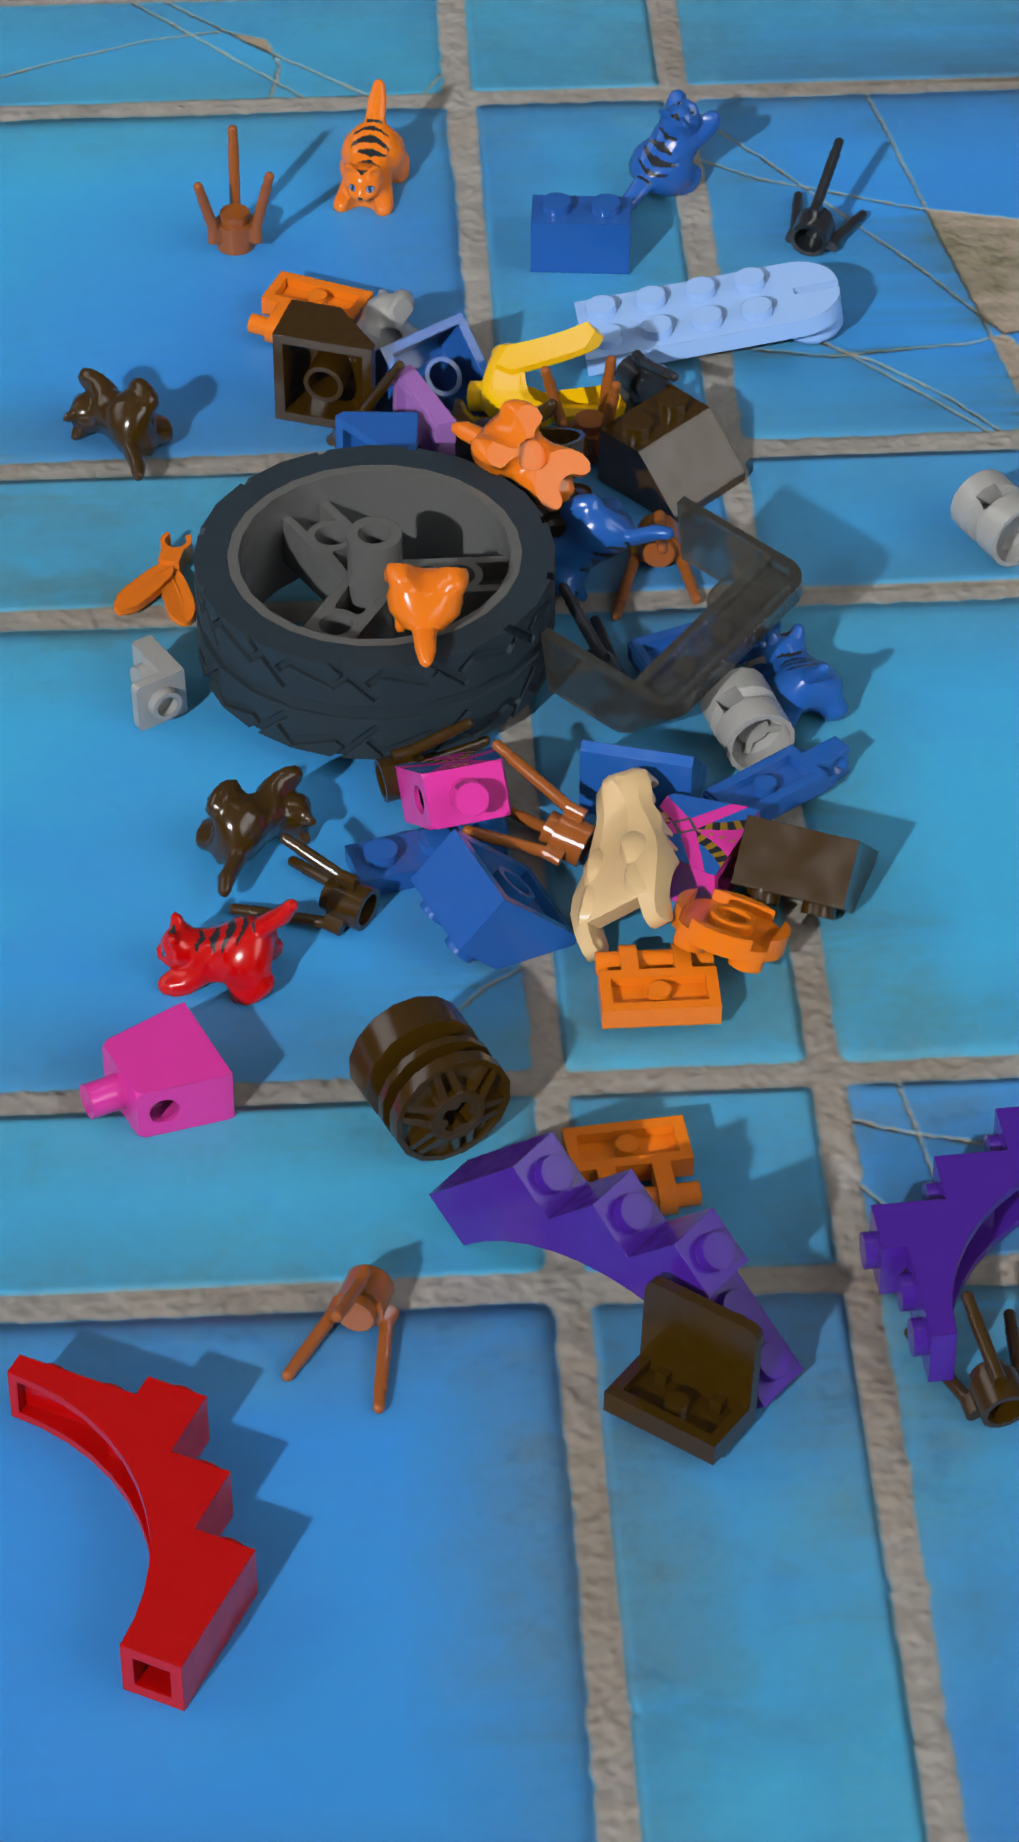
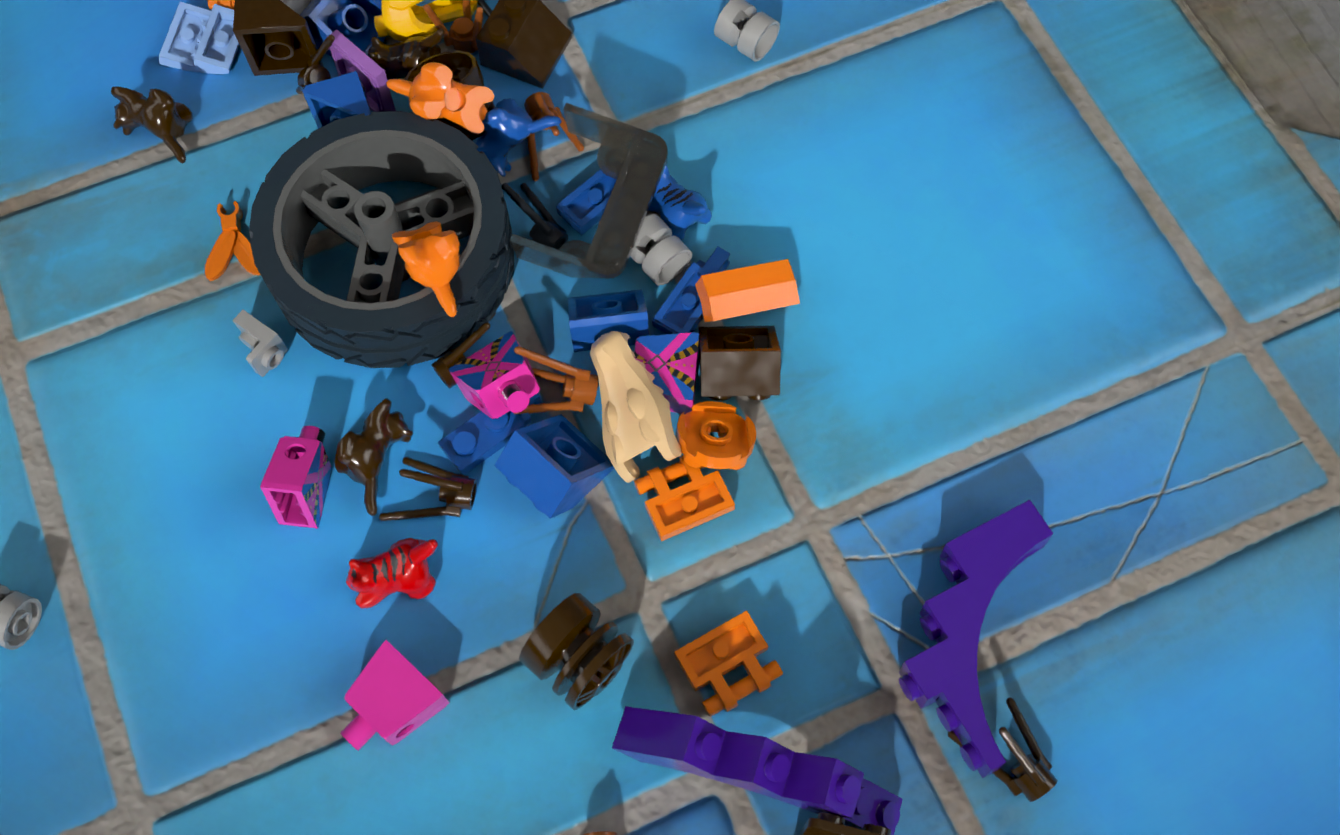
camera: 20 degrees left, 25 degrees up
none -> light blue slope [159,1,239,74]
none -> dark pink torso [260,426,332,529]
none -> orange piece [695,259,800,323]

